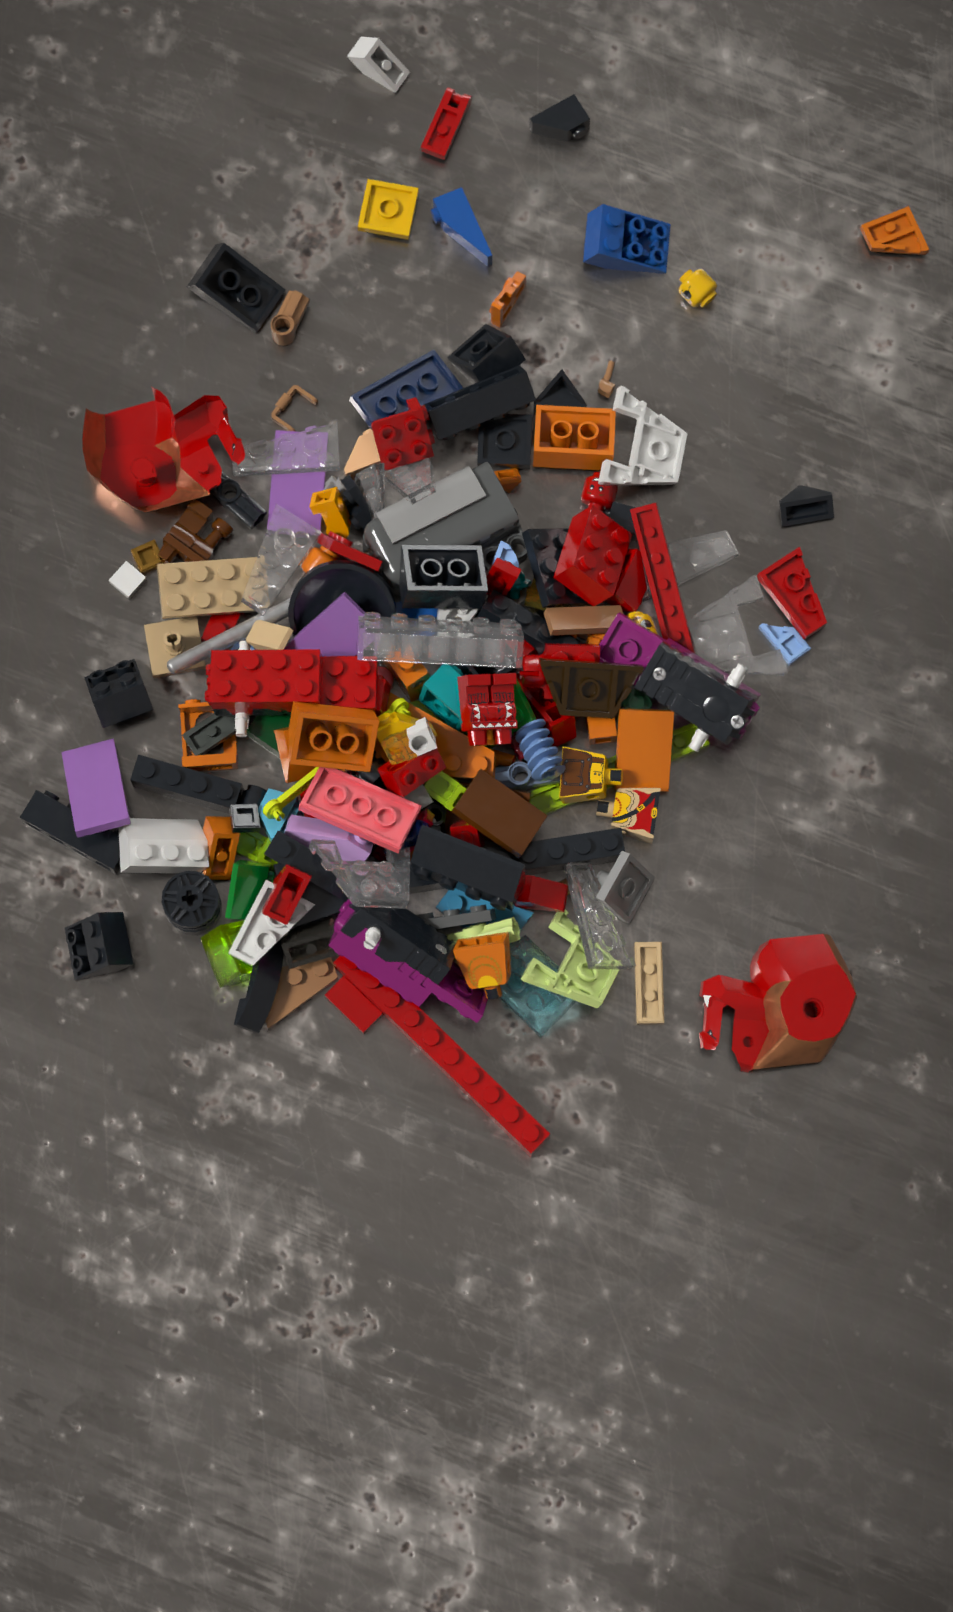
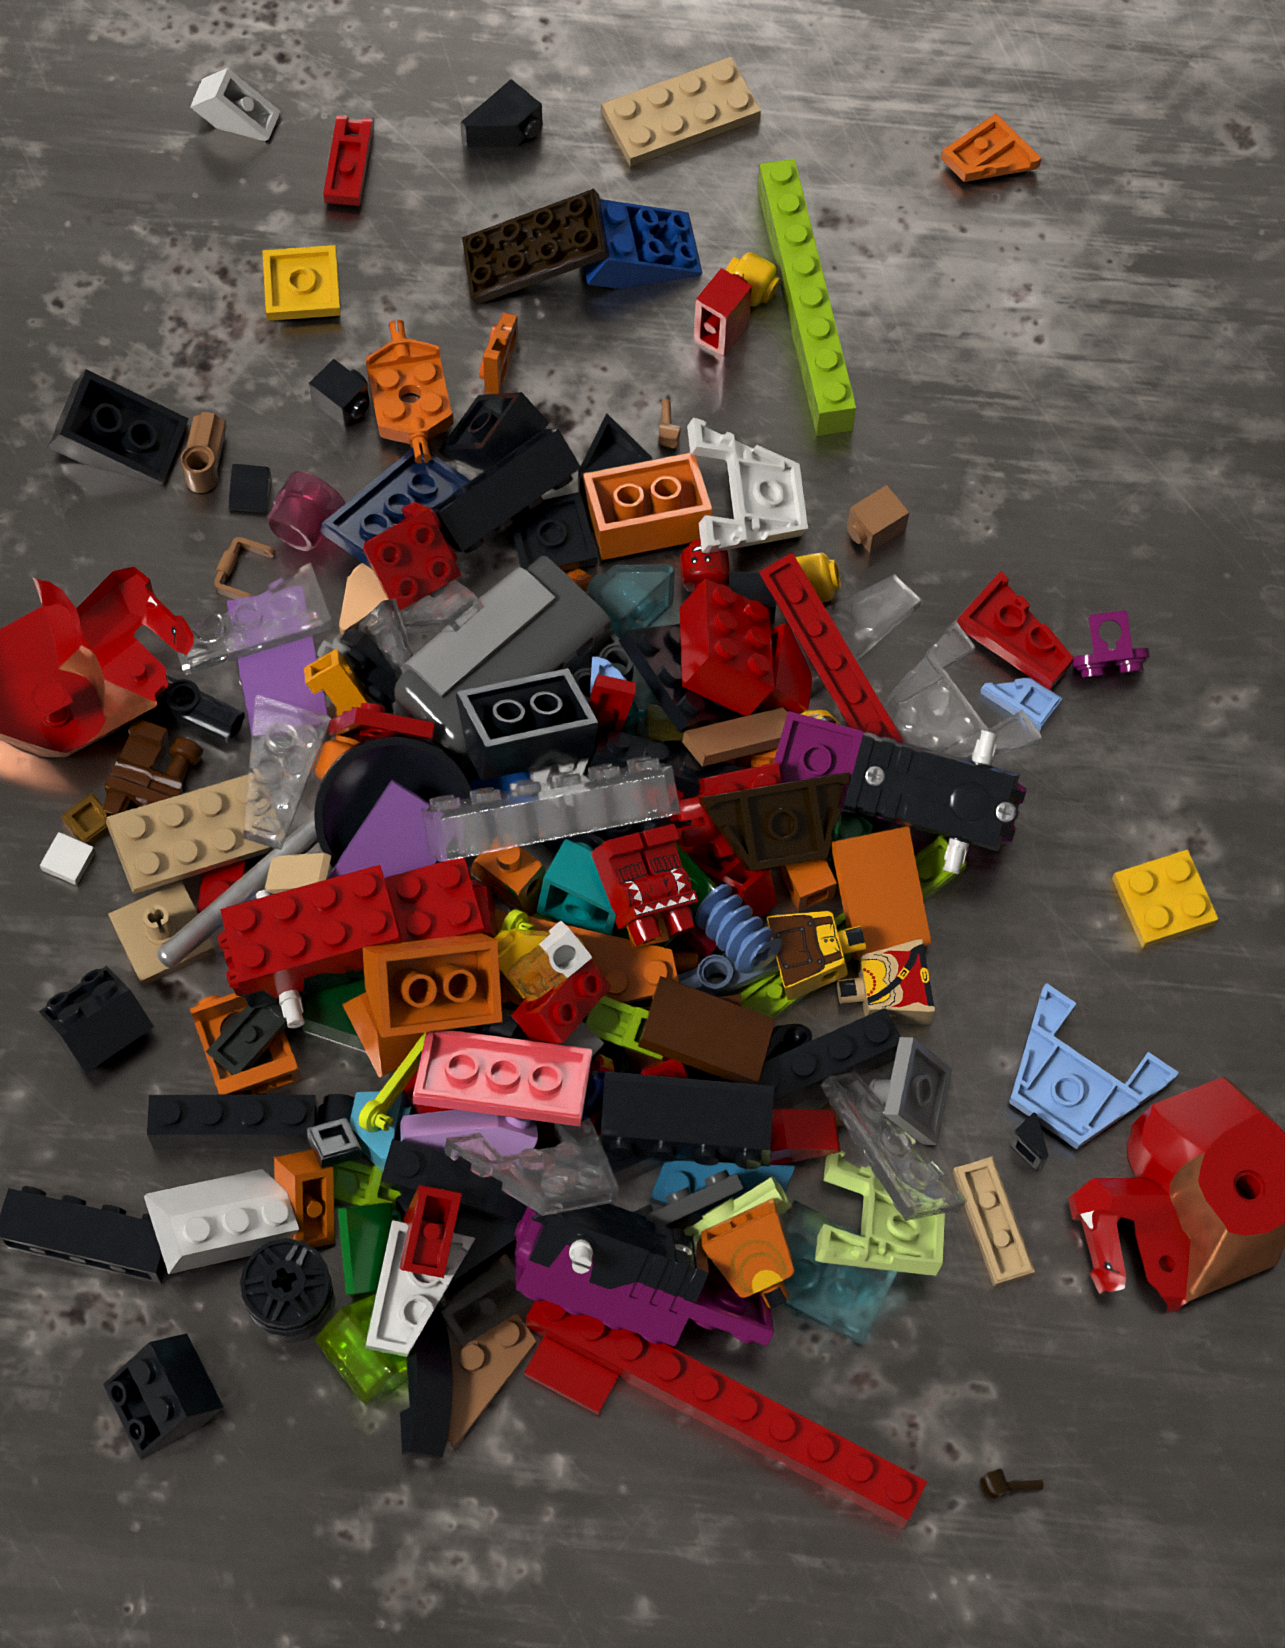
camera: 20 degrees left, 10 degrees down
medium lavender tile [61,738,131,838] -> none
blue slope [430,187,492,267] -> none
black slope [779,485,834,527] -> none
none -> black slope [228,464,272,513]
none -> clear pink piece [266,471,346,551]
none -> black brick [309,359,370,427]
none -> orange plate [365,319,454,464]
none -> dark brown tile [462,188,610,305]
none -> clear light blue slope [587,564,675,639]
none -> tan plate [601,57,761,167]
none -> red brick [694,268,752,357]
none -> lime brick [757,158,856,436]
none -> black arm [764,1024,813,1062]
none -> yellow head [795,552,841,602]
none -> medium nougat brick [847,485,909,553]
none -> dark brown hand [980,1469,1044,1499]
none -> light blue wing [1009,983,1179,1149]
none -> black slope [1009,1112,1049,1171]
none -> magenta bracket [1072,610,1150,678]
none -> yellow plate [1112,849,1219,949]

